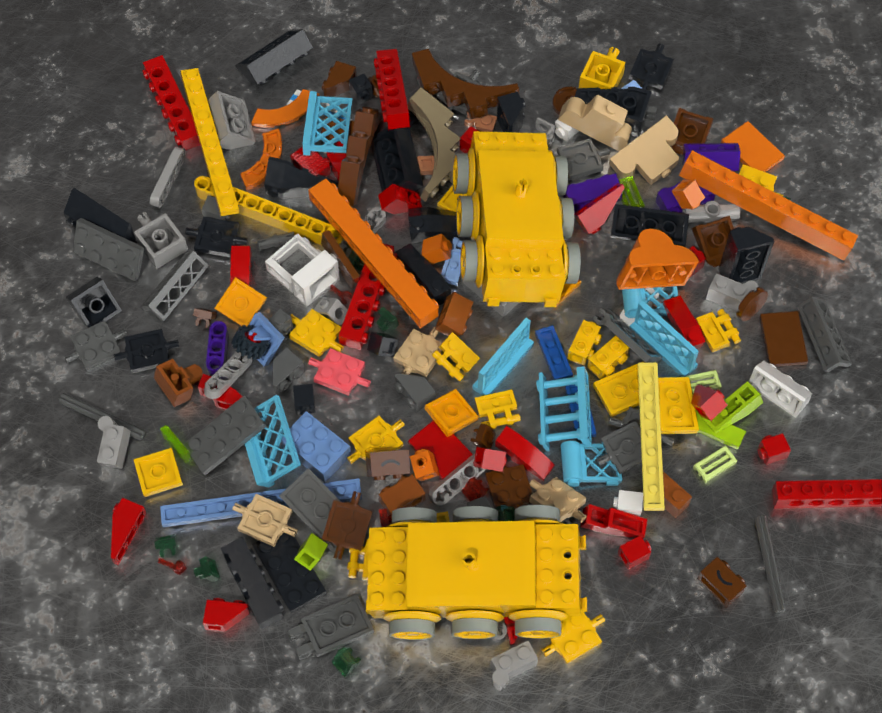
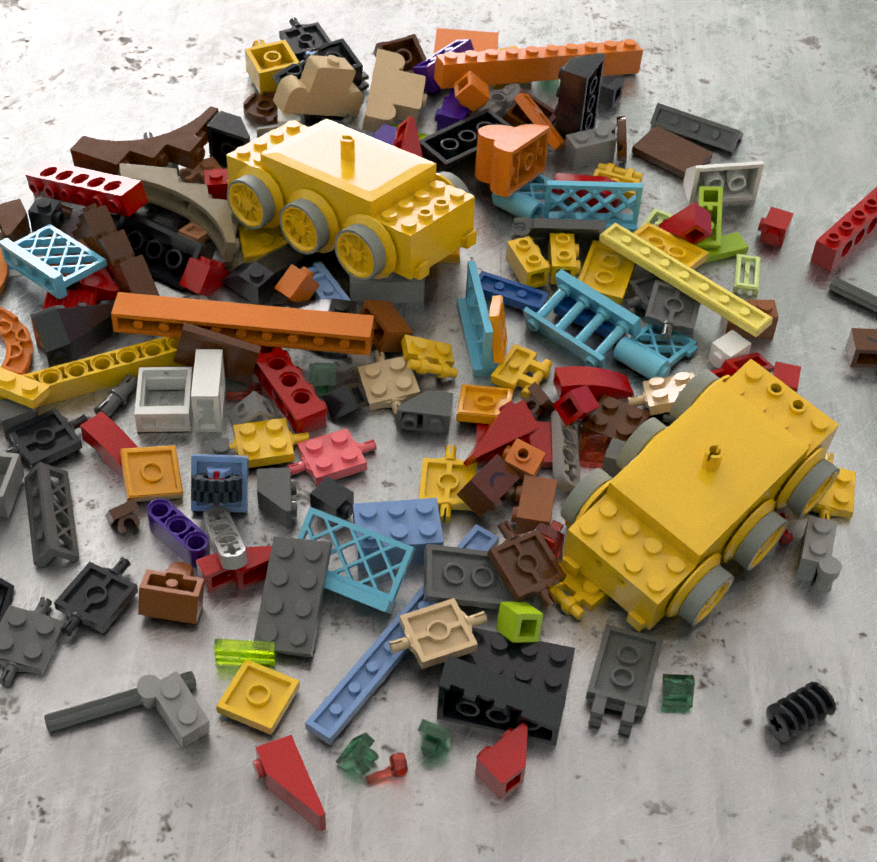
camera: 50 degrees left, 15 degrees down
none -> red slope [463,400,540,467]
none -> light orange tile [489,295,508,363]
none -> orange tile [514,93,565,151]
none -> black panel [599,77,624,108]

